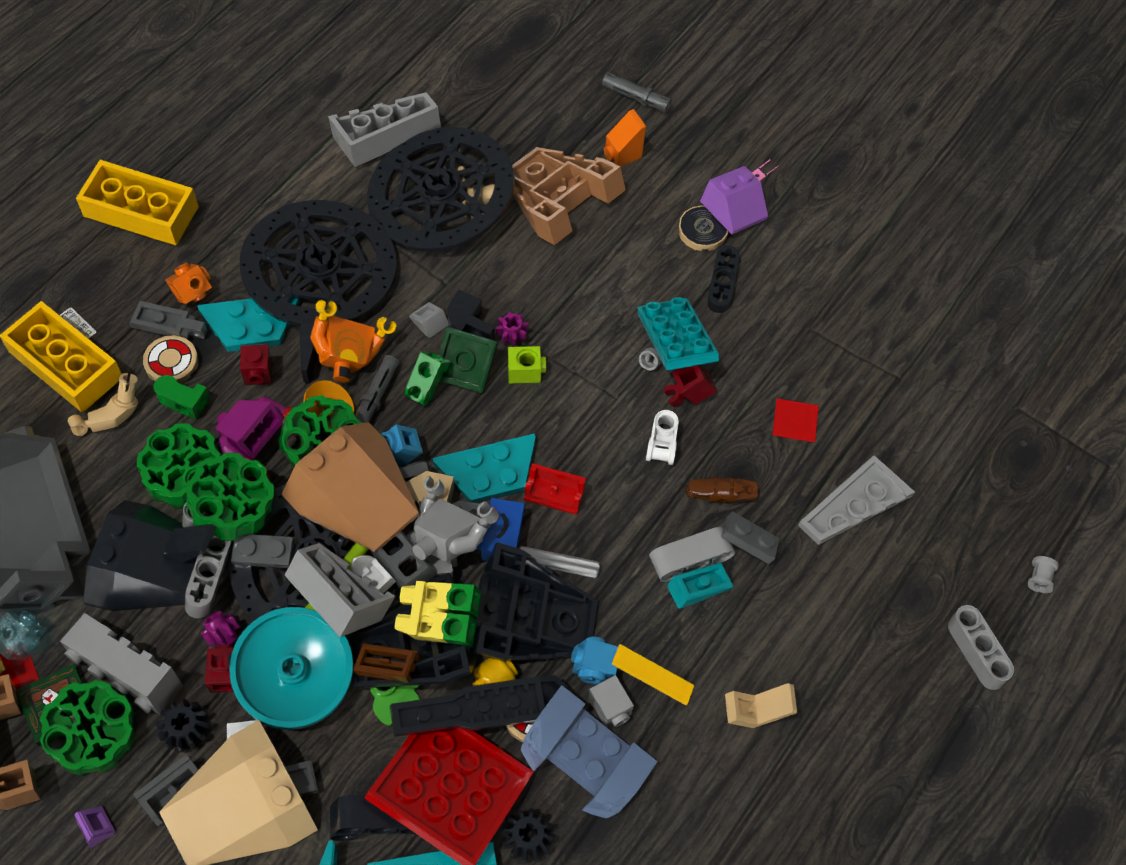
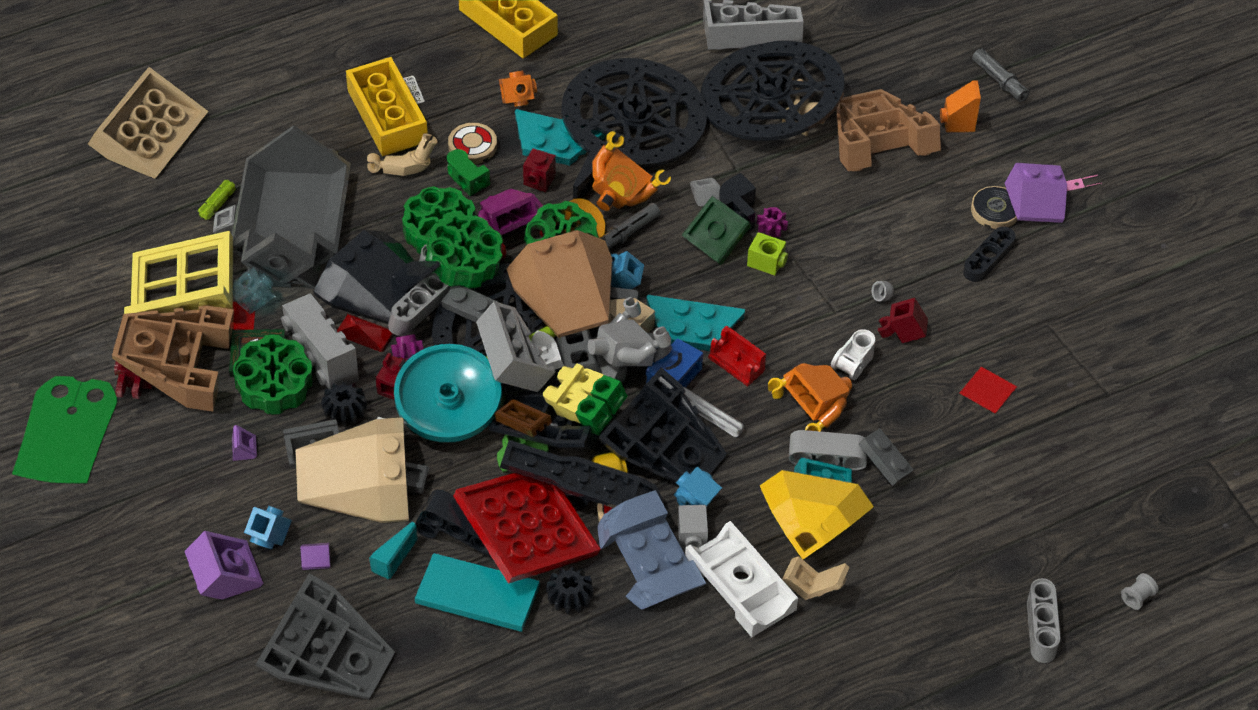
camera: 30 degrees right, 10 degrees down
dark grey hinge [129,301,208,339] -> none
green leg [405,351,451,406] -> none
yellow sticker [612,644,694,705] -> none
teal tile [637,297,719,371] -> none
reddish brown hinge [685,477,758,503] -> none
light grey wing [798,456,915,545] -> none
none -> red slope [337,314,394,352]
none -> white piece [685,521,798,637]
none -> yellow brick [760,470,874,559]
none -> orange torso [768,363,852,432]

